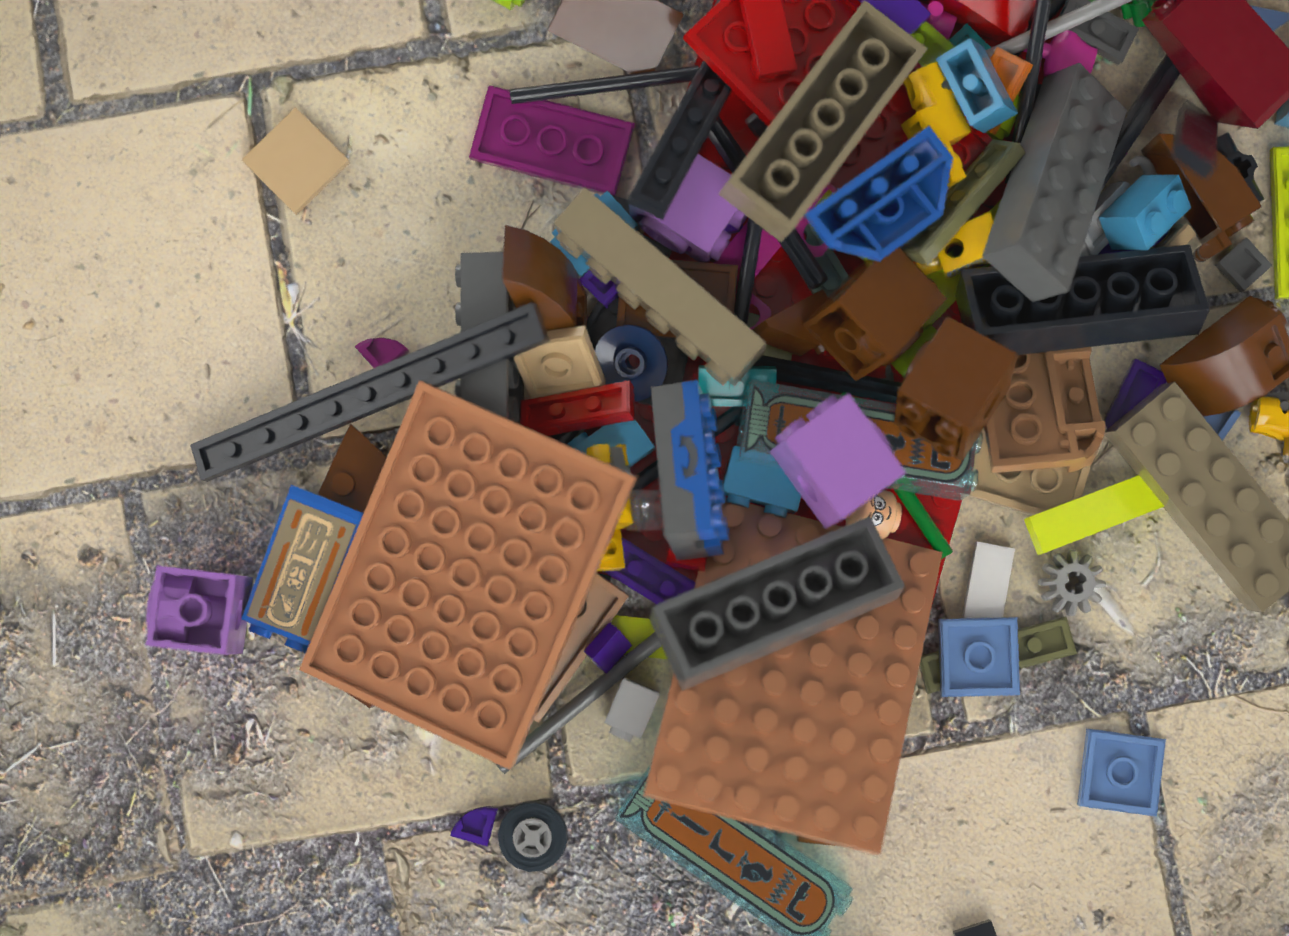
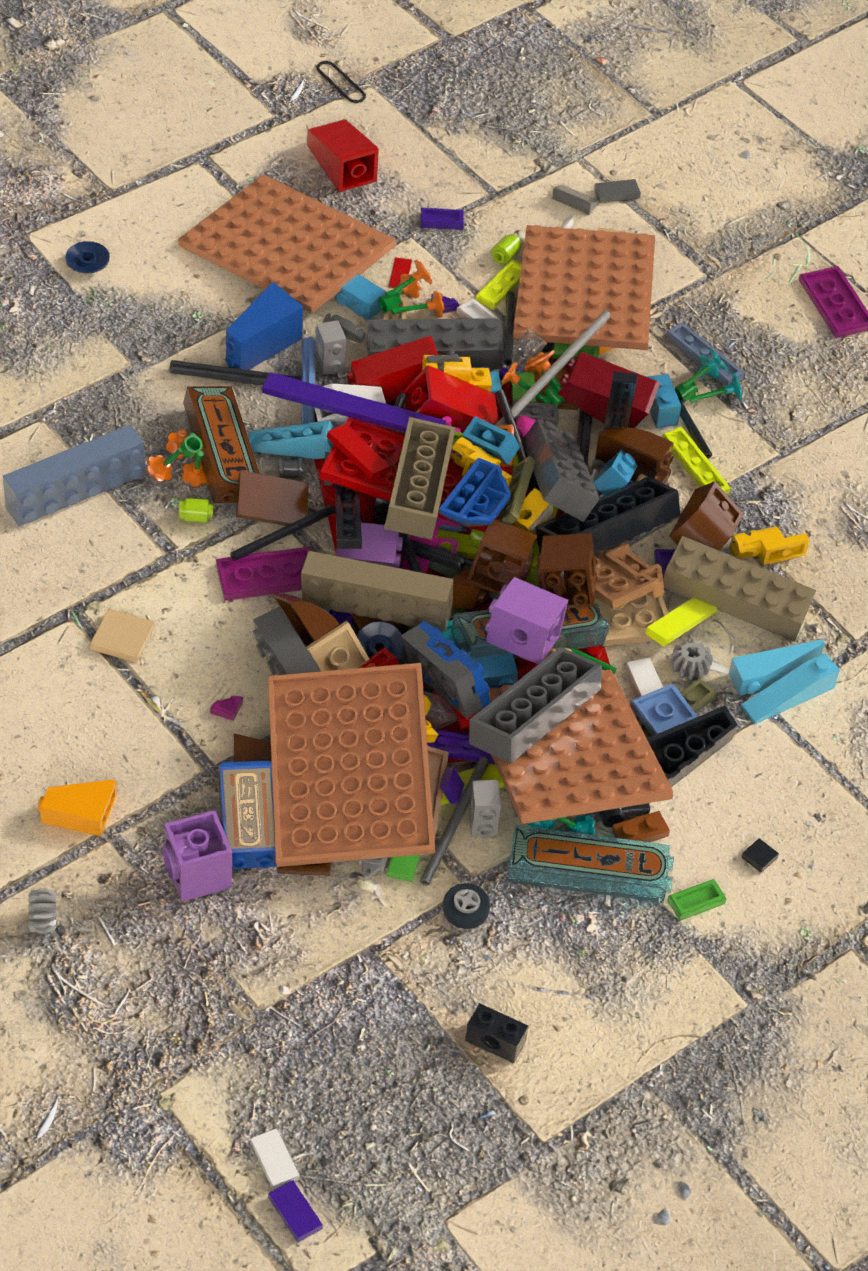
camera: 30 degrees left, 35 degrees down
black plate [190,303,550,482] -> none
dark purple tile [450,806,498,846] -> none
medium blue tile [1077,728,1166,817] -> none
dark grey plate [1215,237,1273,293] -> none
none -> light orange slope [37,780,117,837]
none -> black wedge [646,705,738,788]
none -> medium azure slope [729,639,825,696]
none -> medium azure slope [741,653,840,725]

